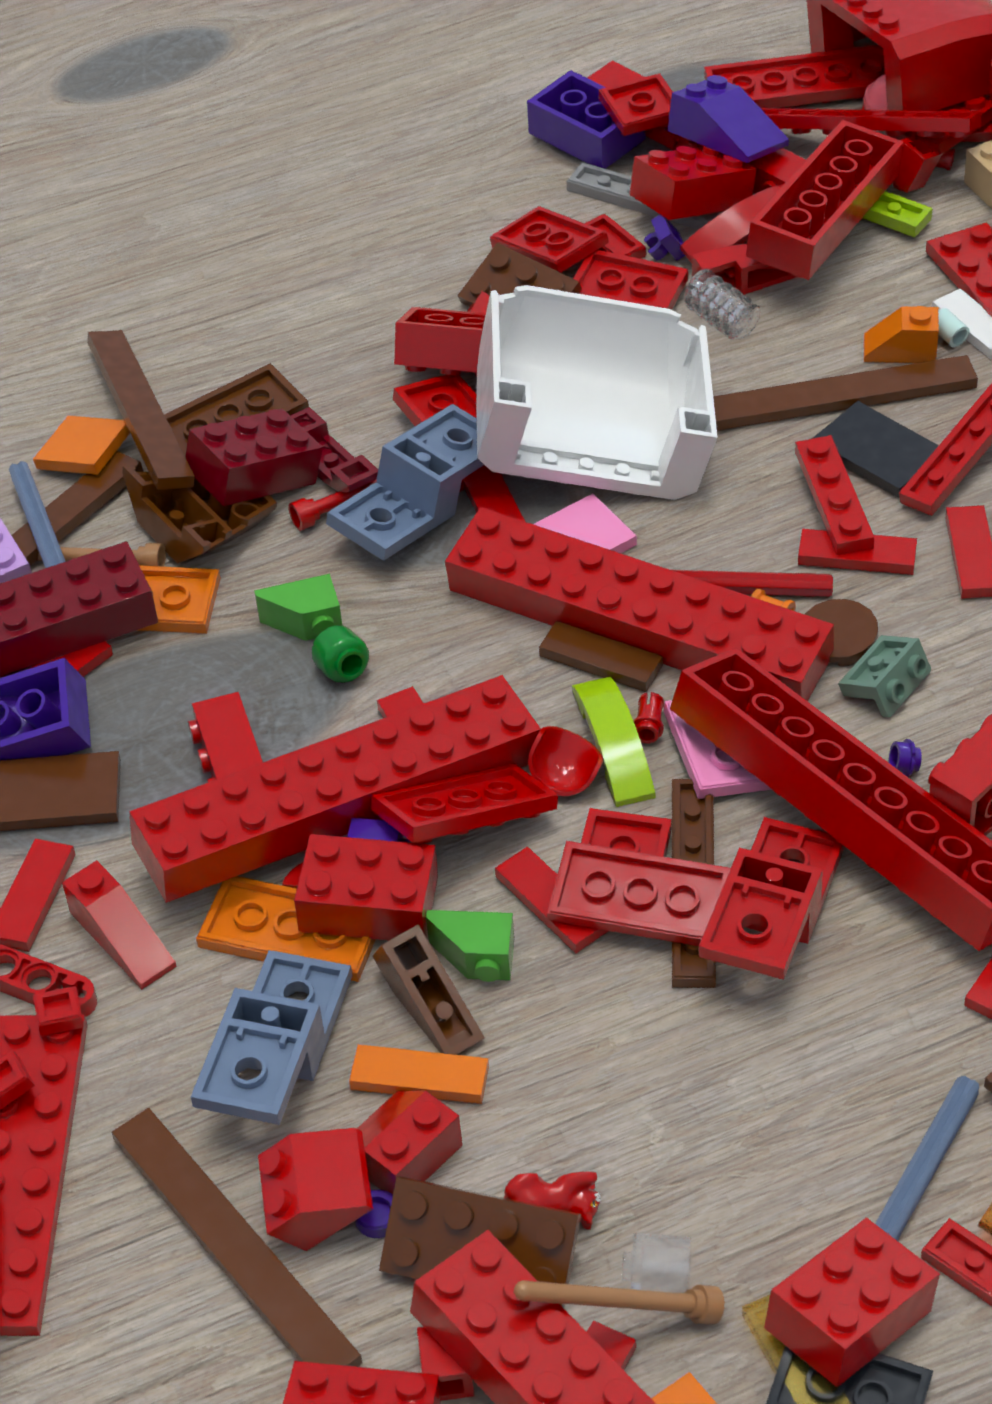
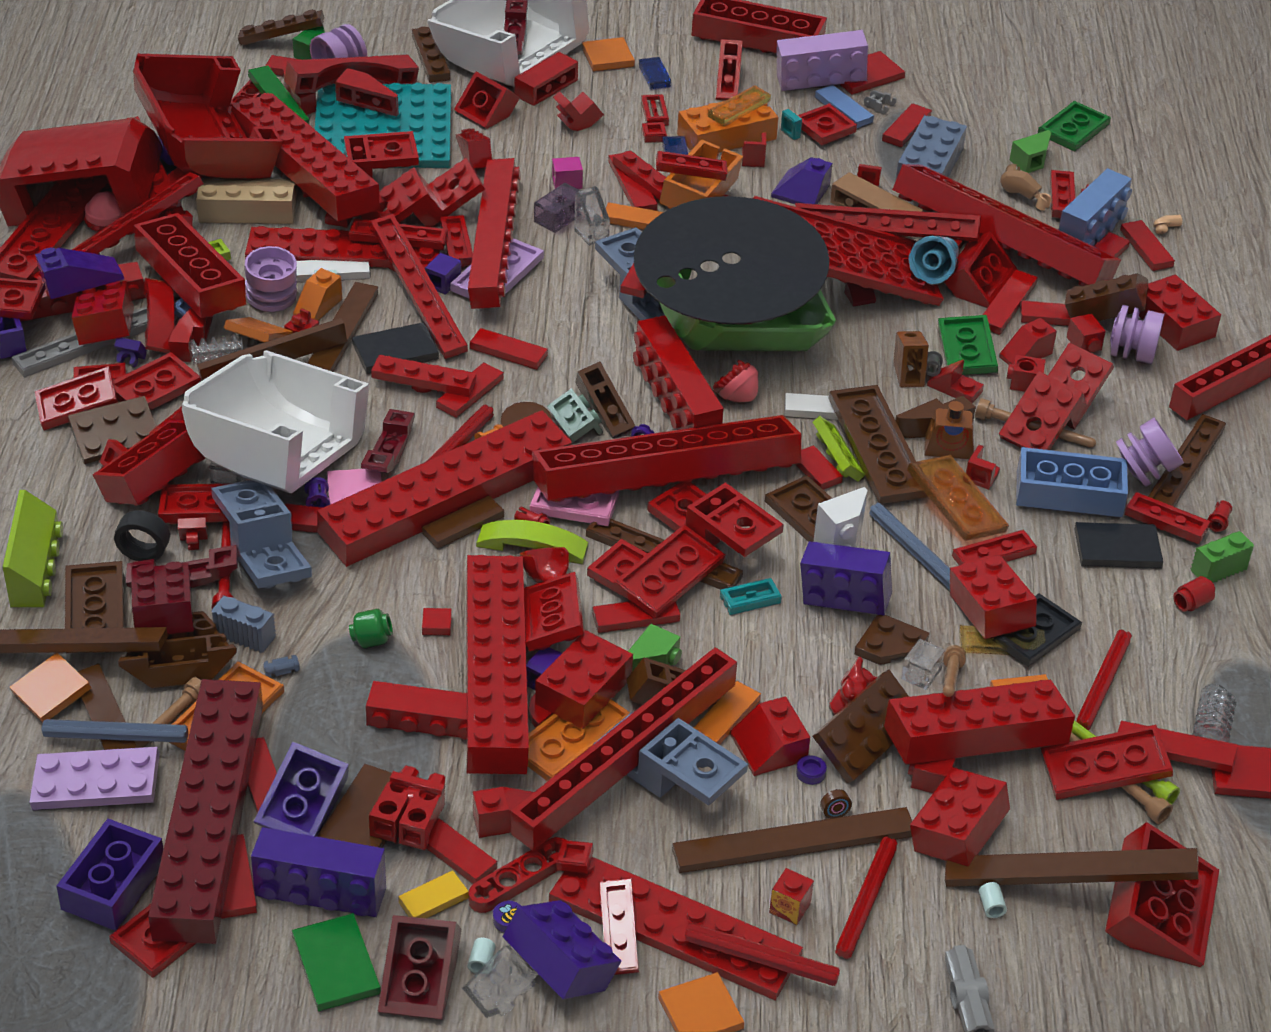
camera: 70 degrees left, 5 degrees down
bright green slope [254,574,342,641] -> none
red slope [258,1127,373,1251] -> none
none -> lime slope [3,490,63,607]
none -> black tyre [114,510,171,561]
none -> red tile [178,518,208,550]
none -> reddish brown tile [197,318,347,381]
none -> sand blue brick [212,596,276,653]
none -> orange tile [224,317,293,343]
none -> lavender wheel [245,246,297,312]
none -> sand blue piece [263,655,299,678]
none -> red tile [284,308,319,333]
none -> dark purple bush [304,477,330,508]
none -> dark red slope [361,409,415,472]
none -> red hips [369,765,446,850]
none -> red brick [511,647,737,851]
none -> reddish brown slope [575,361,635,438]
none -> teal tile [720,578,782,615]
none -> reddish brown tile [765,475,833,542]
none -> red brick [769,868,814,925]
none -> dark purple brick [800,541,892,615]
none -> white slope [813,487,868,548]
none -> reddish brown tile [820,789,852,819]
none -> red axle [835,836,898,959]
none -> reddish brown plate [854,615,930,665]

